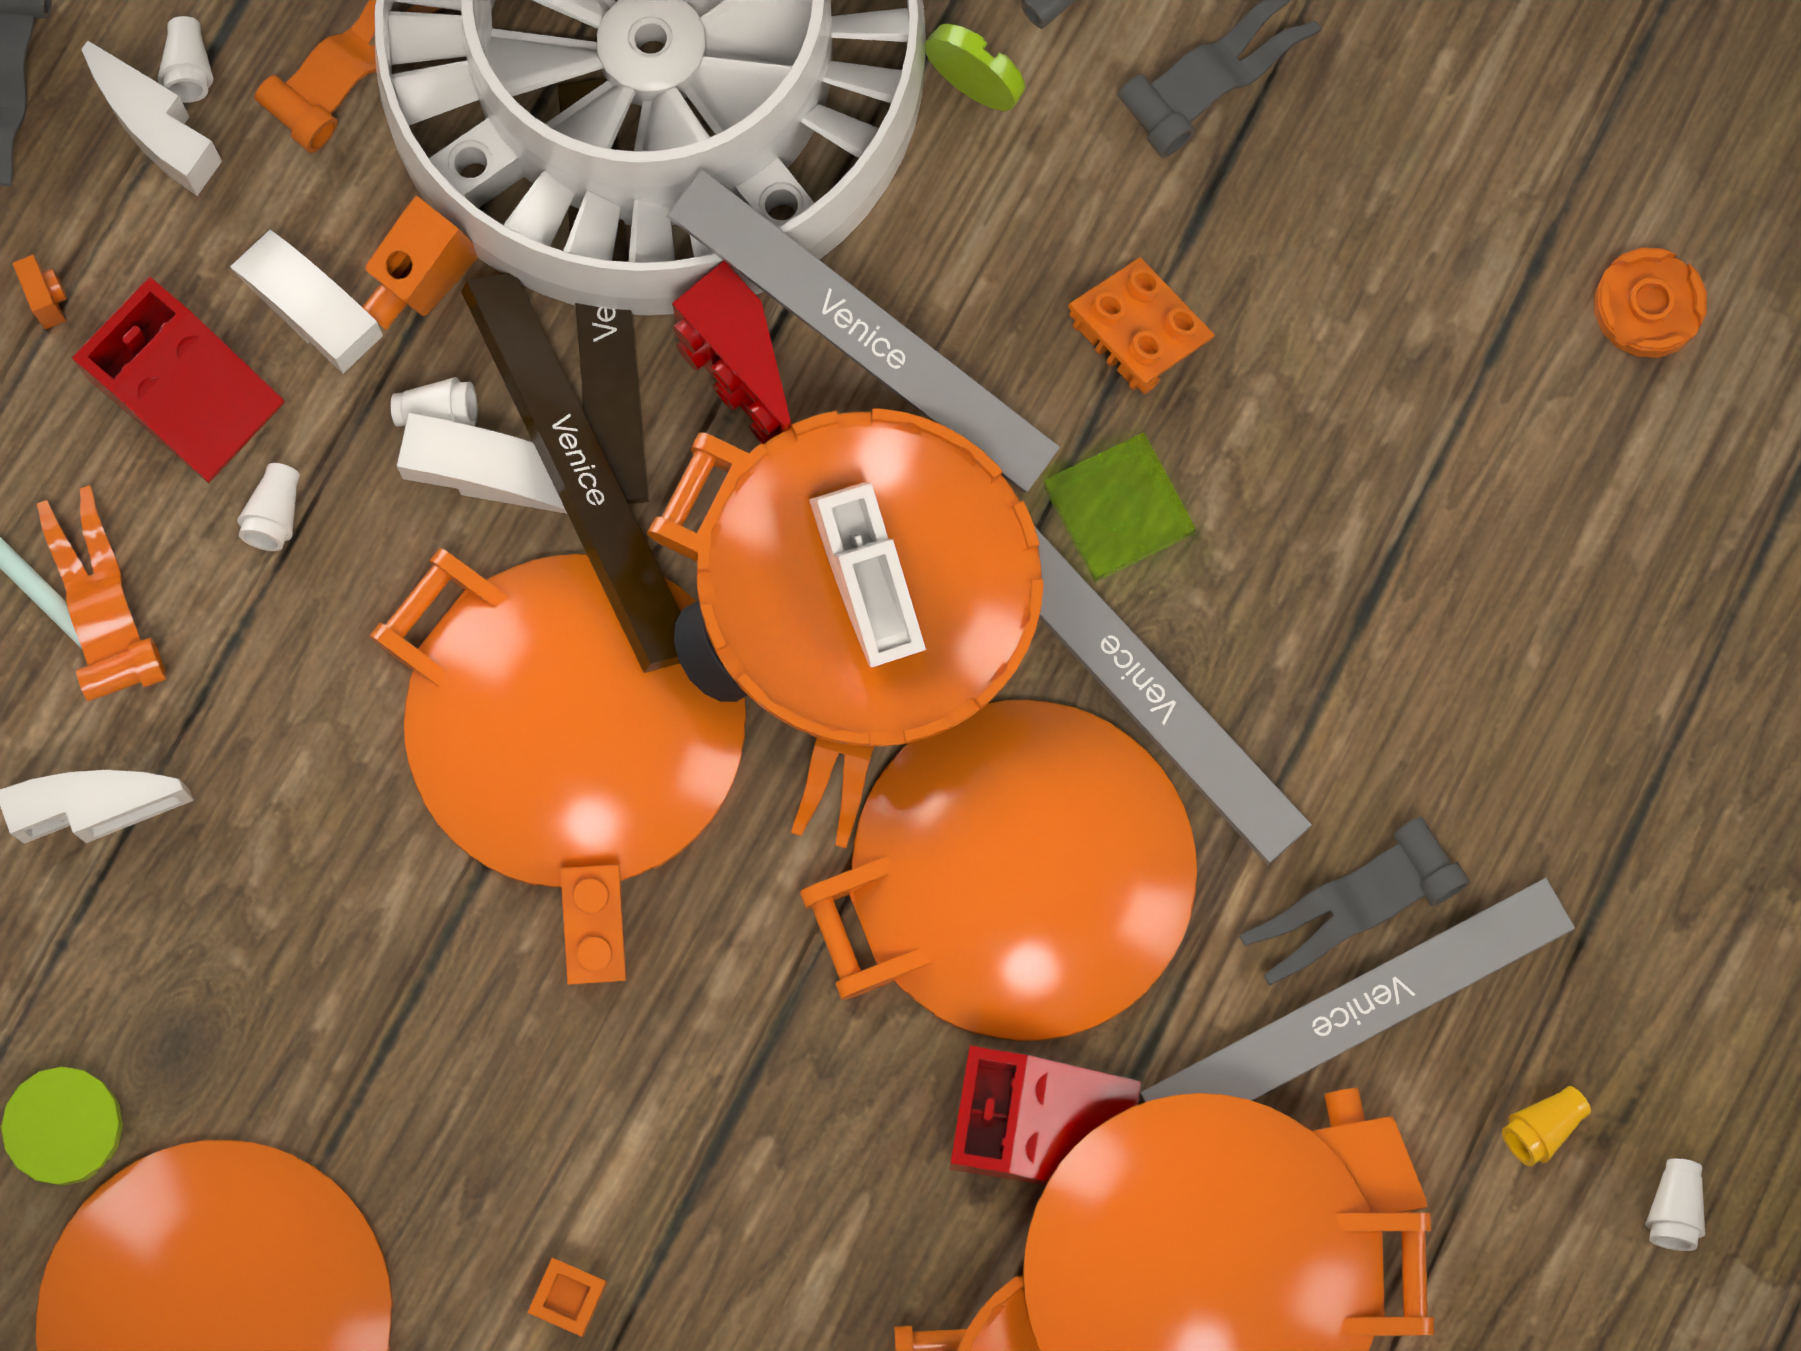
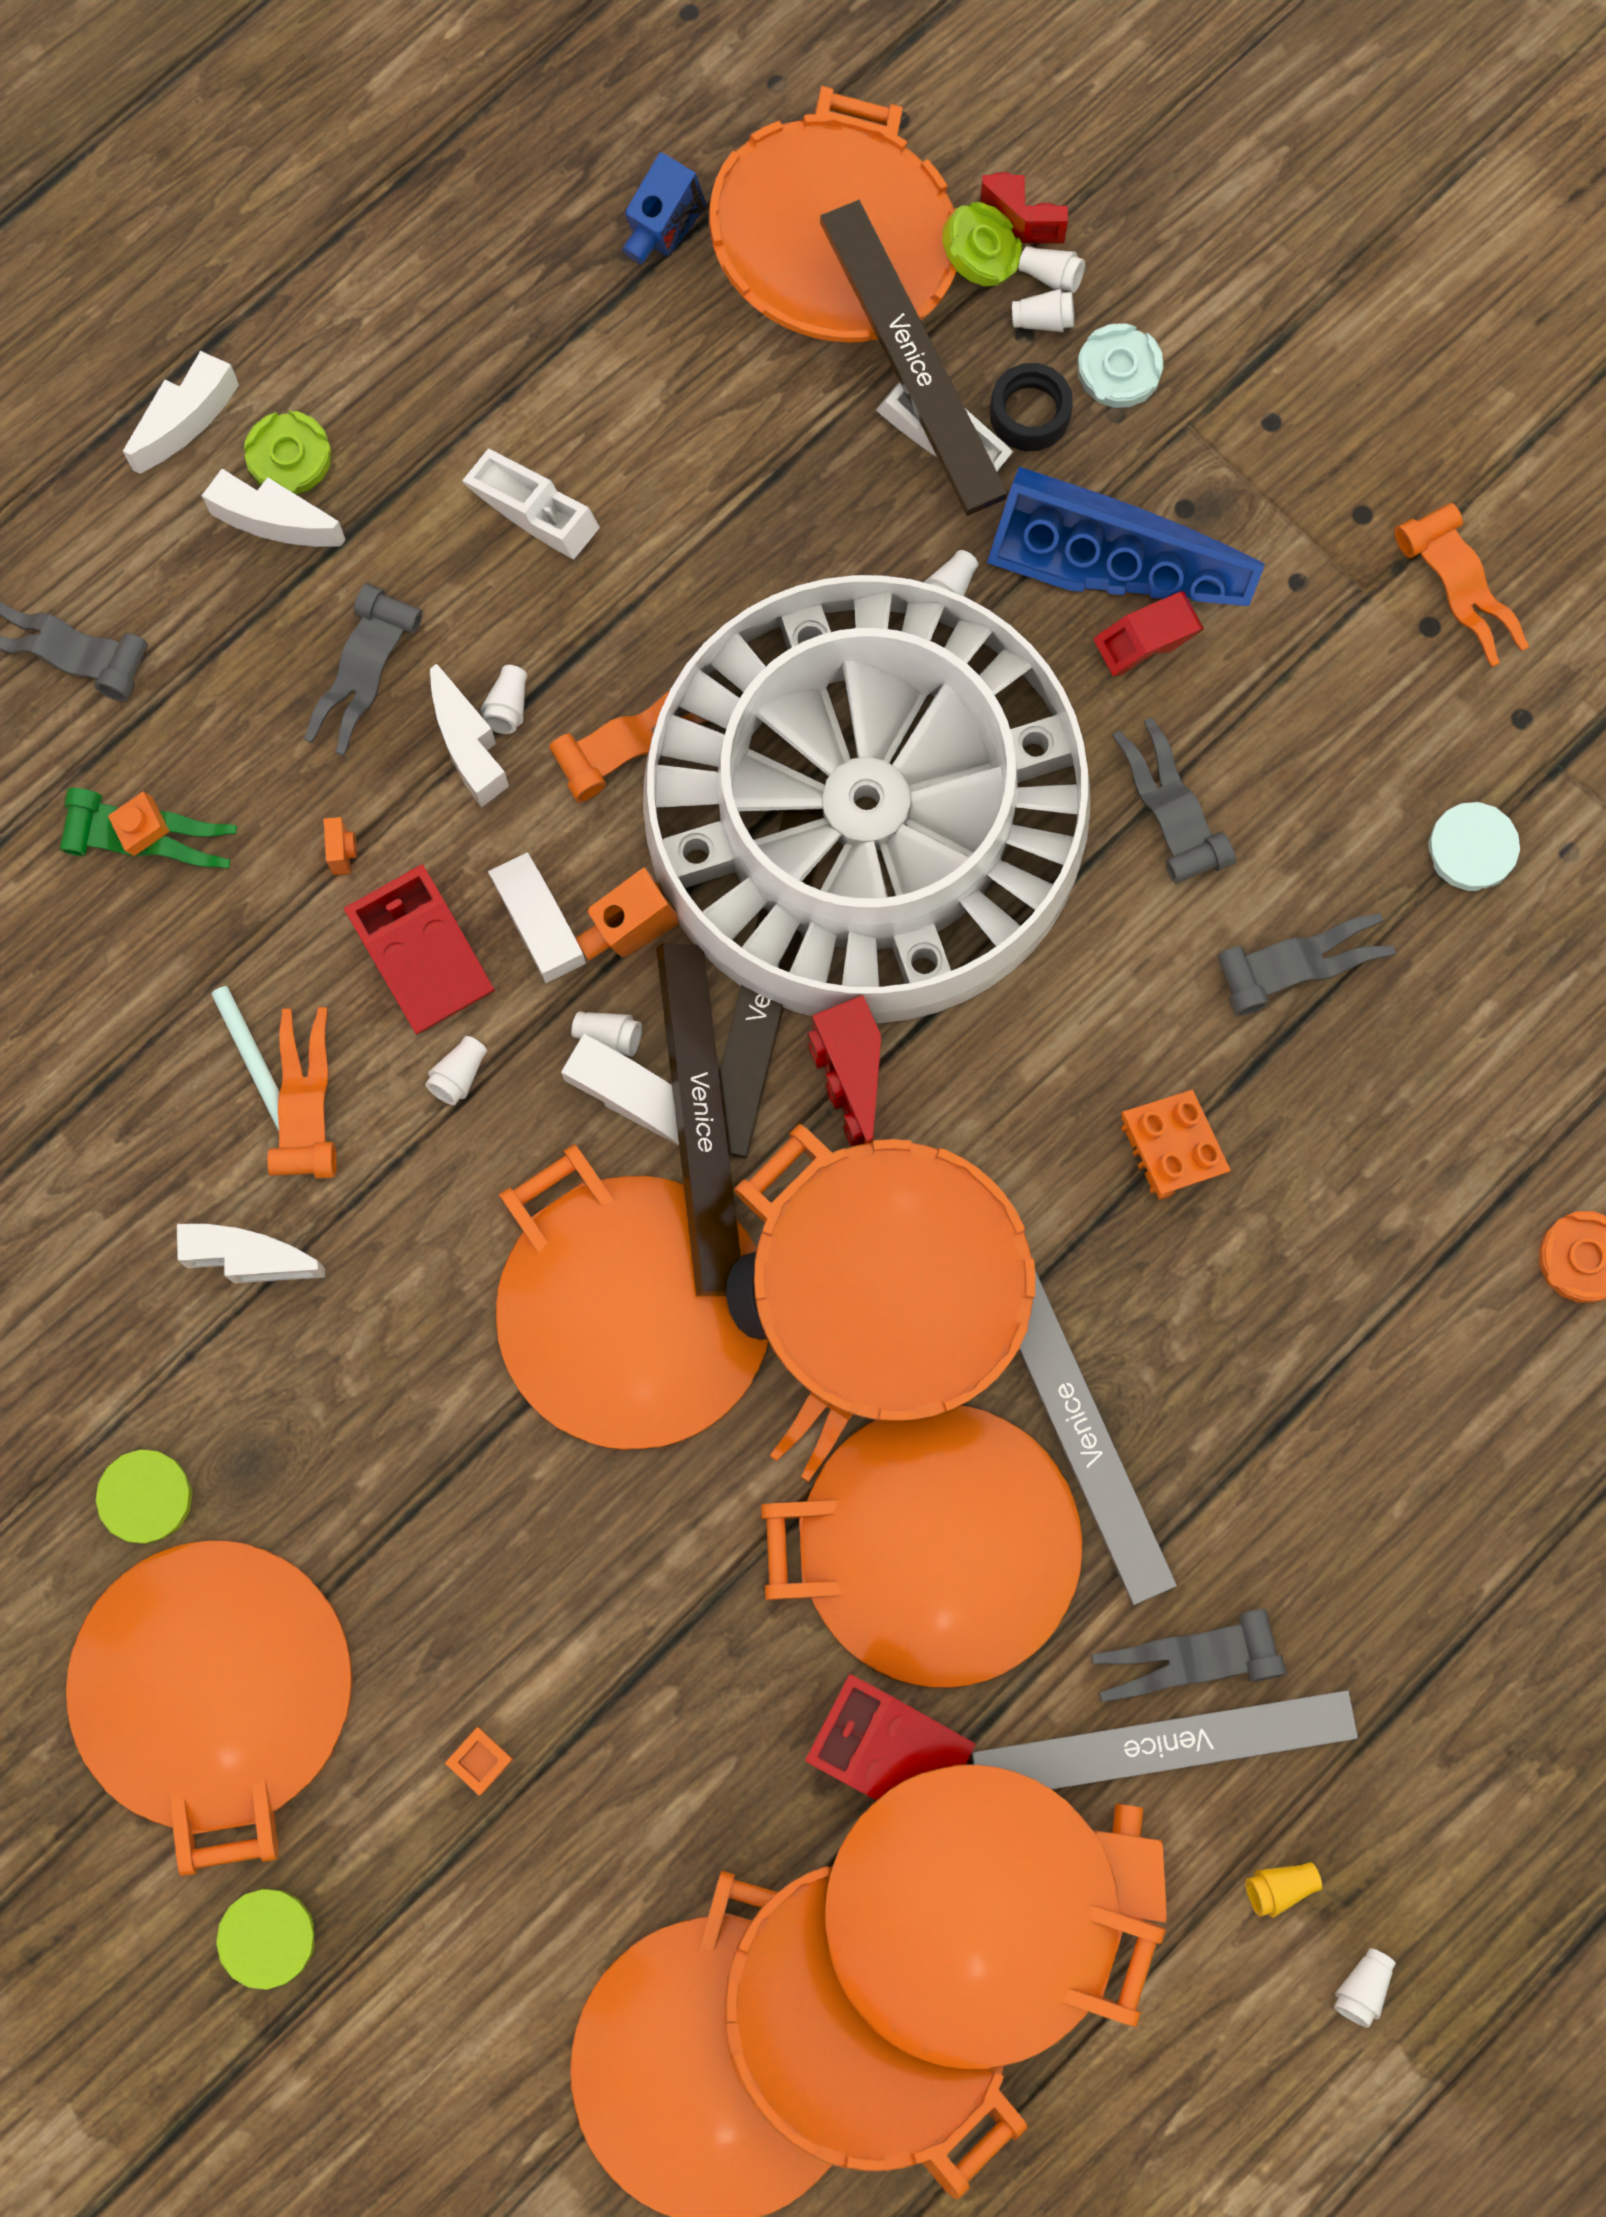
camera: 20 degrees right, 0 degrees up
orange plate [560,864,627,985] -> none
light grey tile [666,169,1060,492] -> none
white slope [809,483,926,667] -> none
lime tile [925,23,1026,111] -> none
clear neon green tile [1043,432,1196,582] -> none

